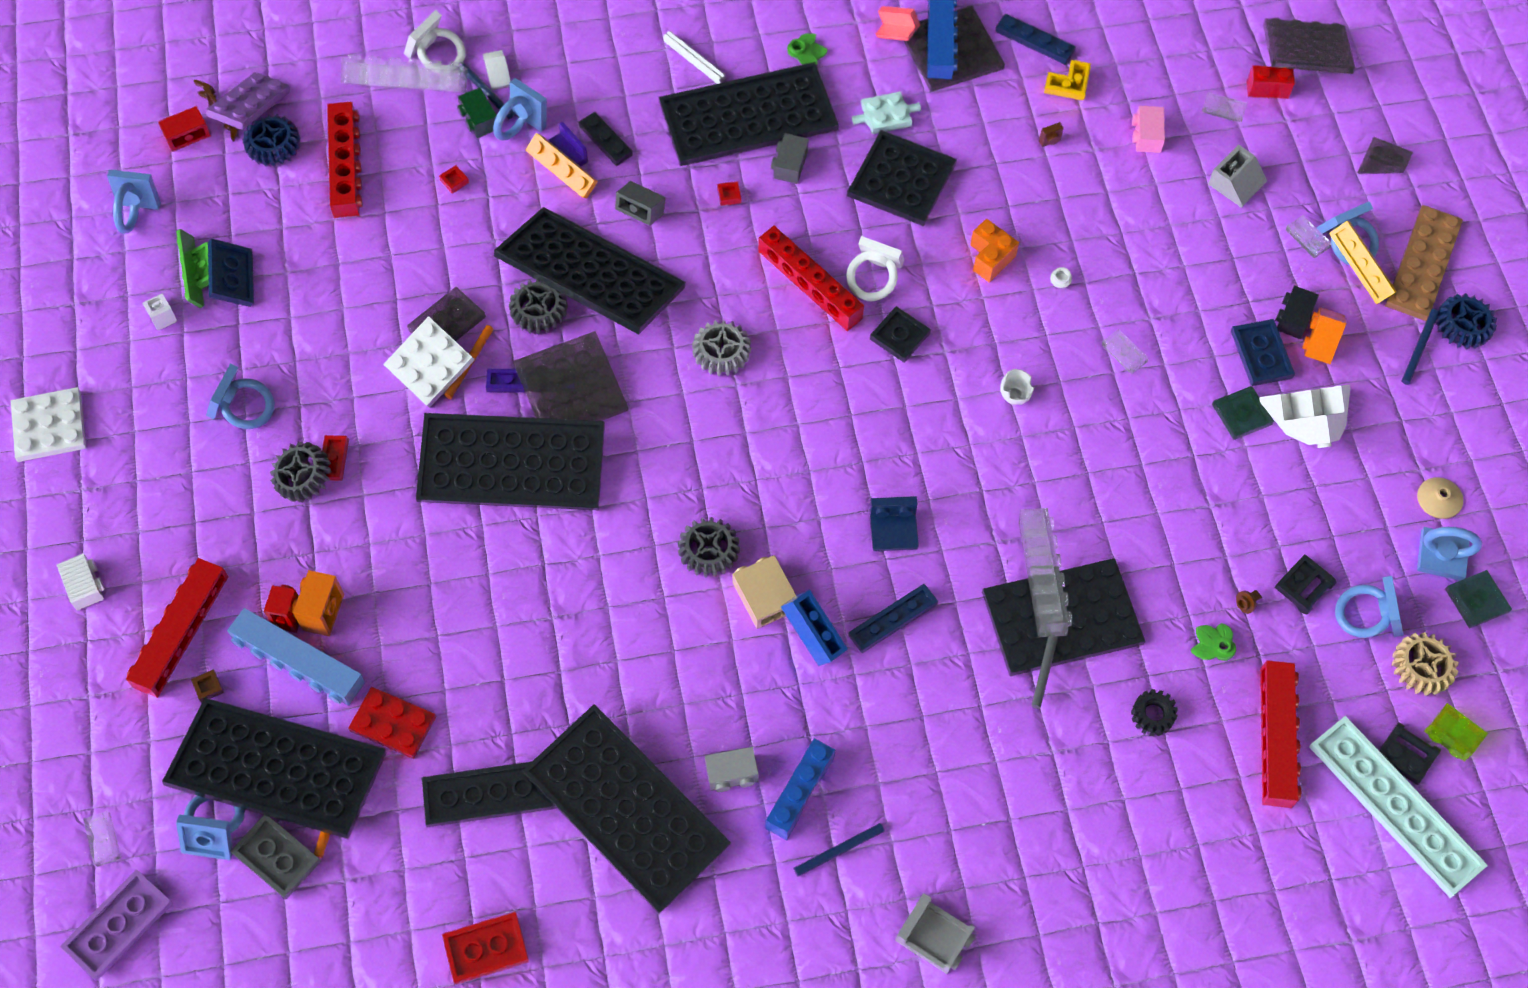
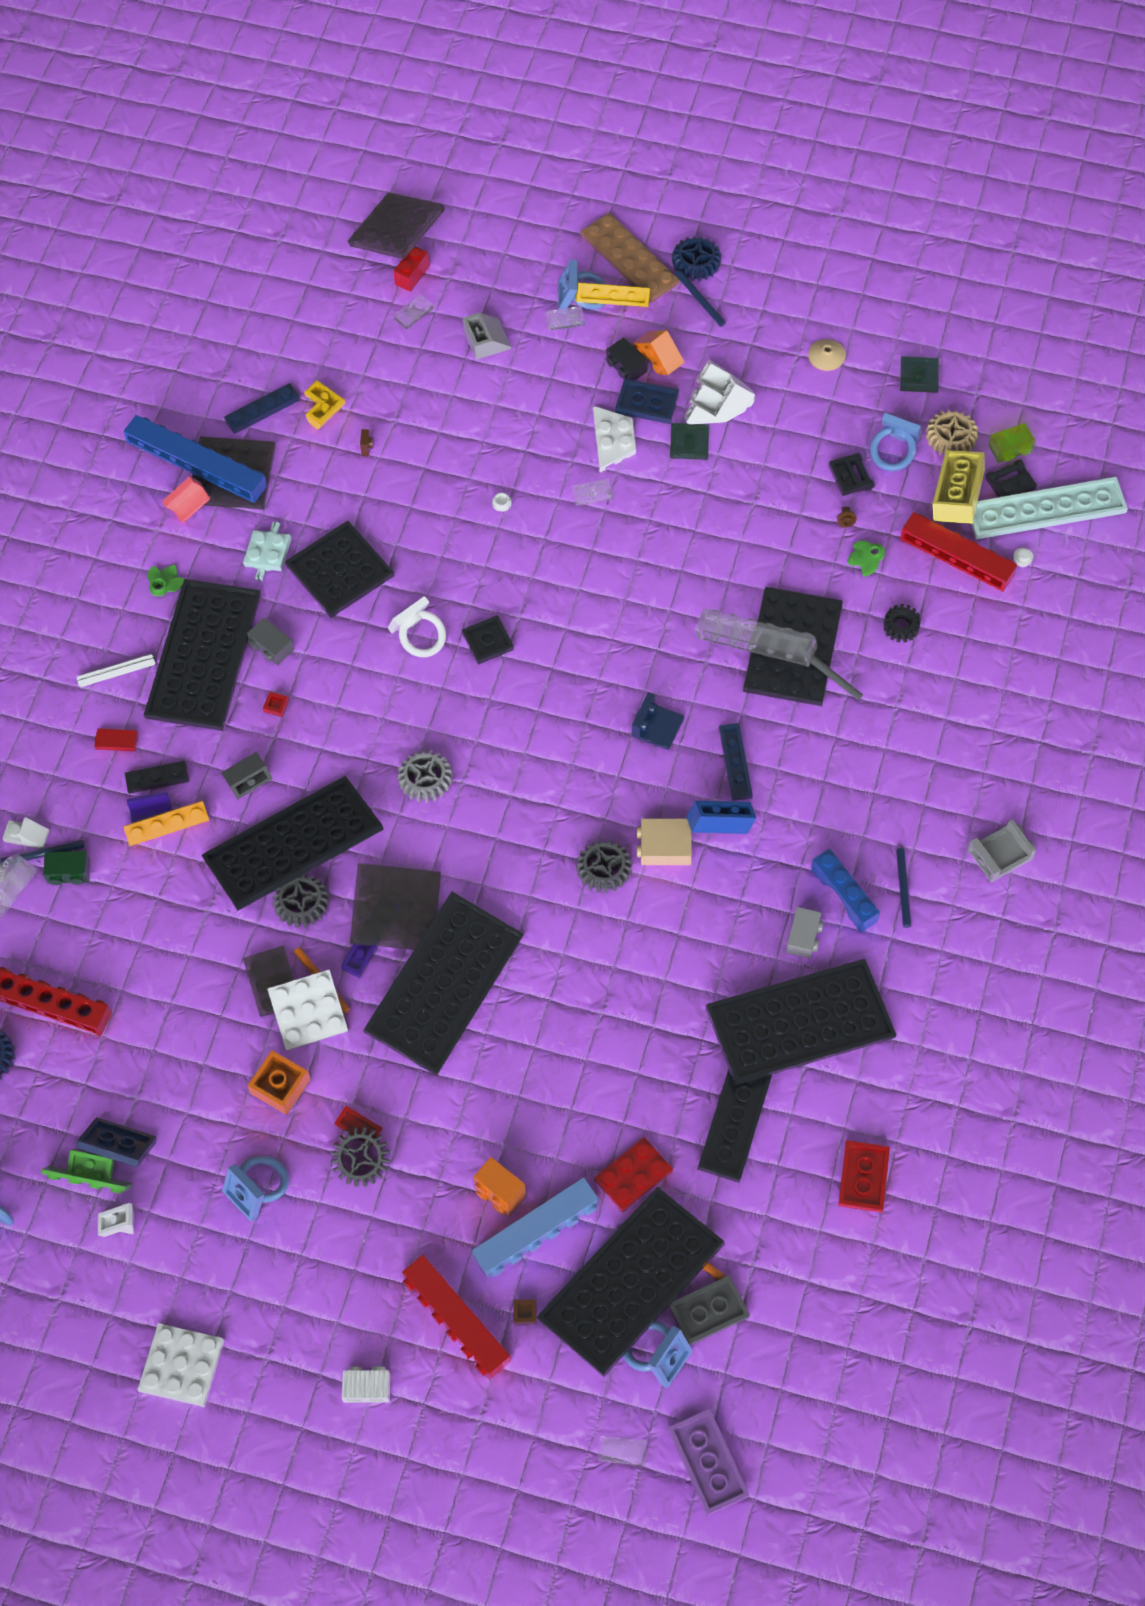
camera: 60 degrees left, 0 degrees up
red brick [264,585,299,633] -> none
red plate [439,165,469,194] -> none
medium blue tile [493,78,547,141] -> none
red brick [758,226,864,331] -> none
orange brick [970,218,1019,283] -> none
white hair [1000,369,1034,405] -> none
bright pink brick [1132,106,1165,153] -> none
clear smoke wing [1357,137,1413,174] -> none
medium blue tile [1417,527,1482,581] -> none
none -> red tile [94,728,138,751]
none -> orange brick [247,1050,311,1115]
none -> white wing [593,407,636,472]
none -> light yellow brick [933,450,985,524]
none -> white plate [1013,548,1033,567]

